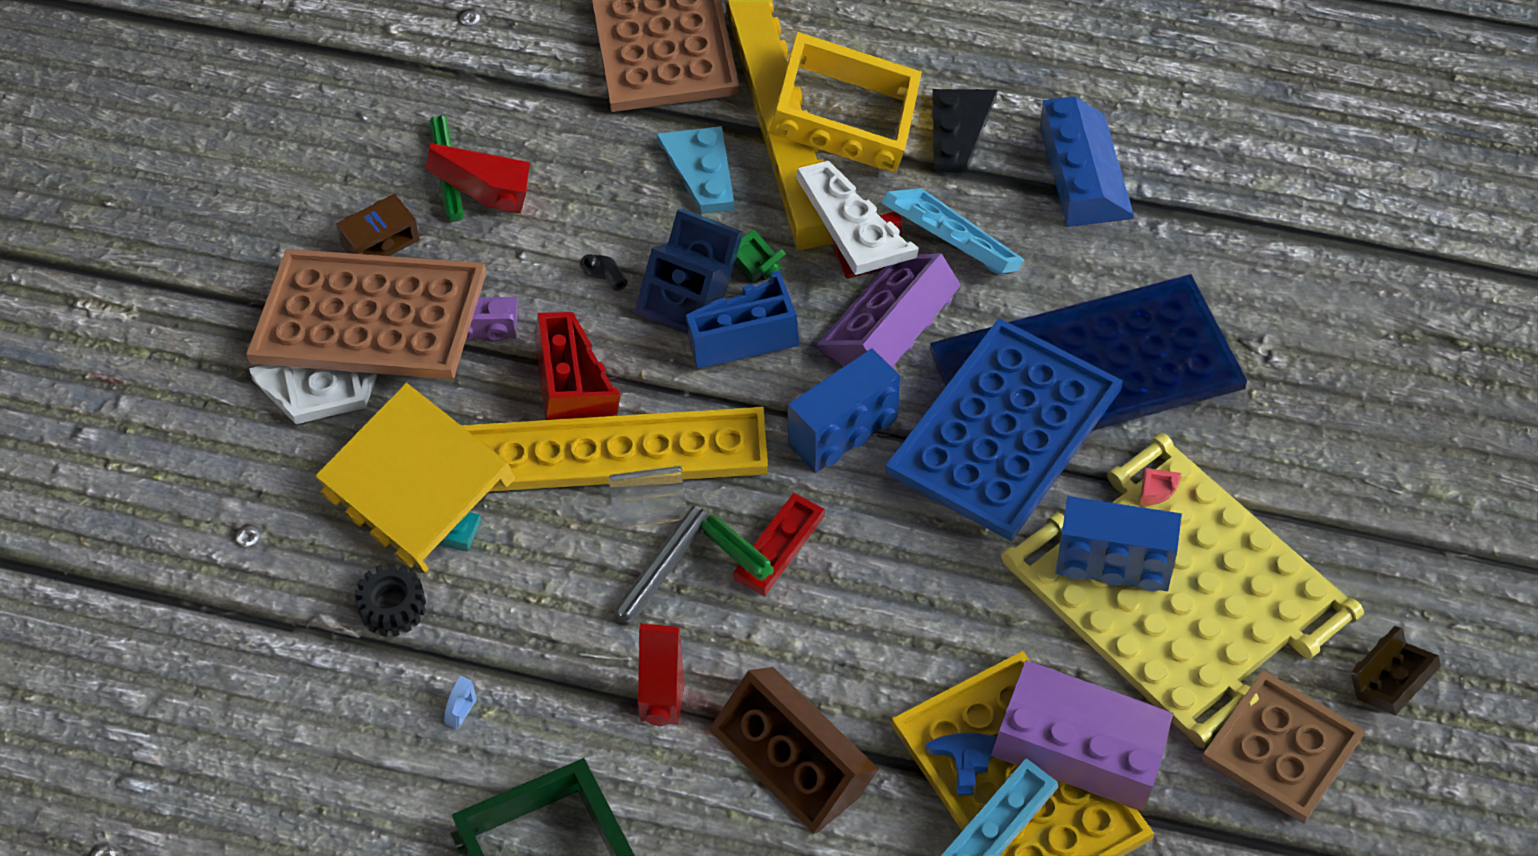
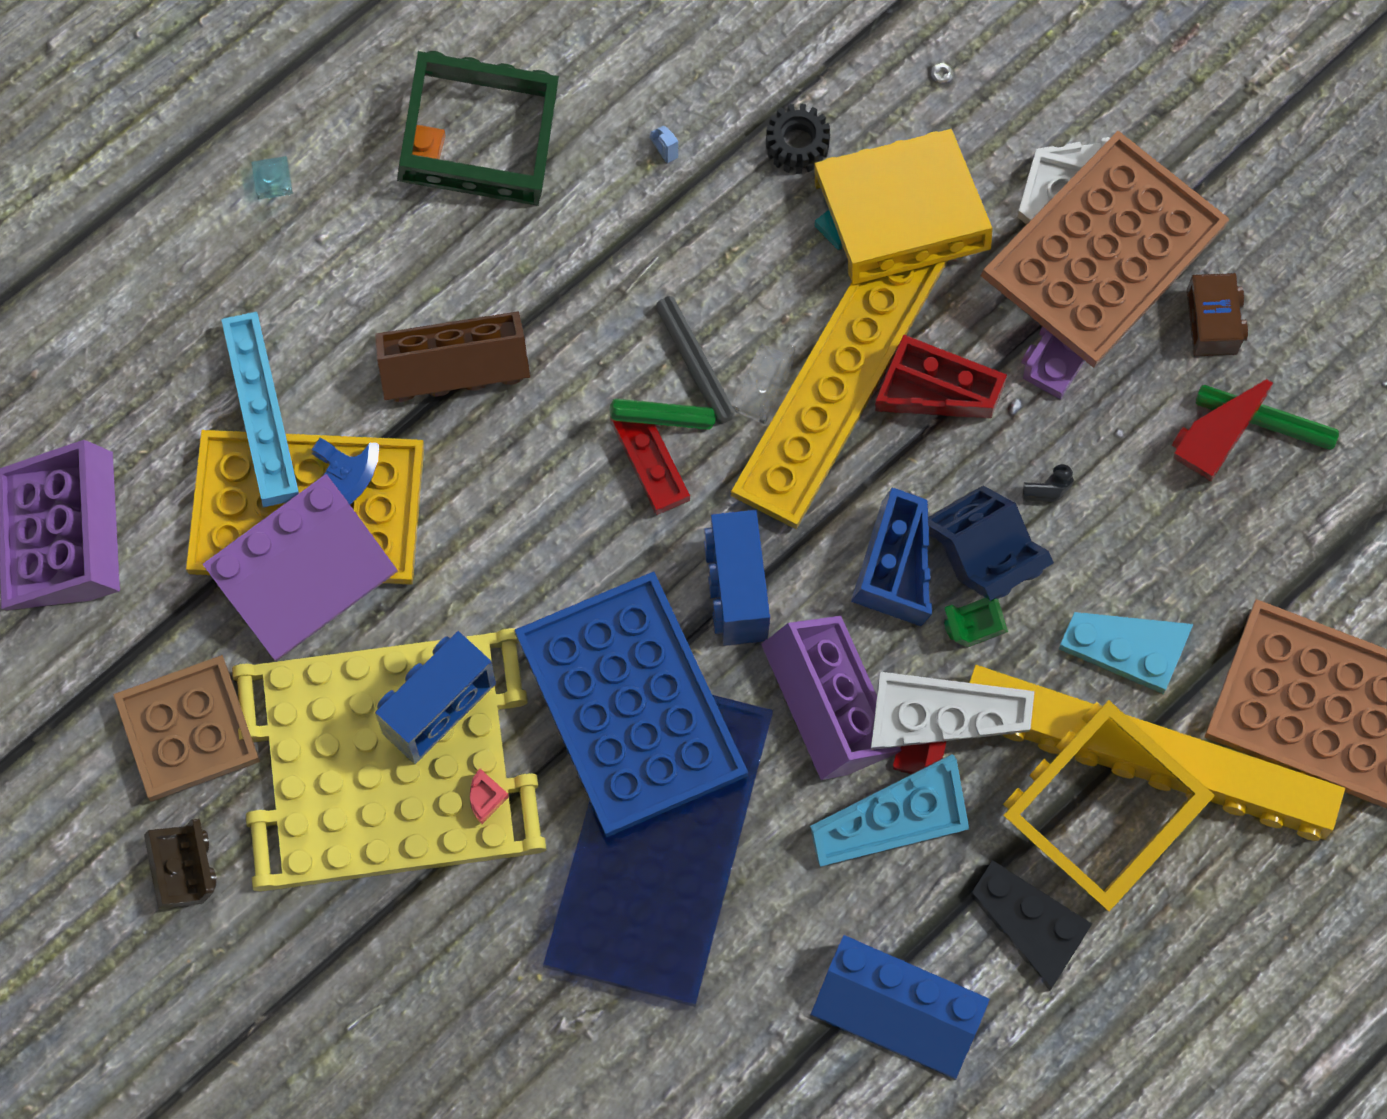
camera: 120 degrees right, 15 degrees up
red slope [638,623,685,726] -> none

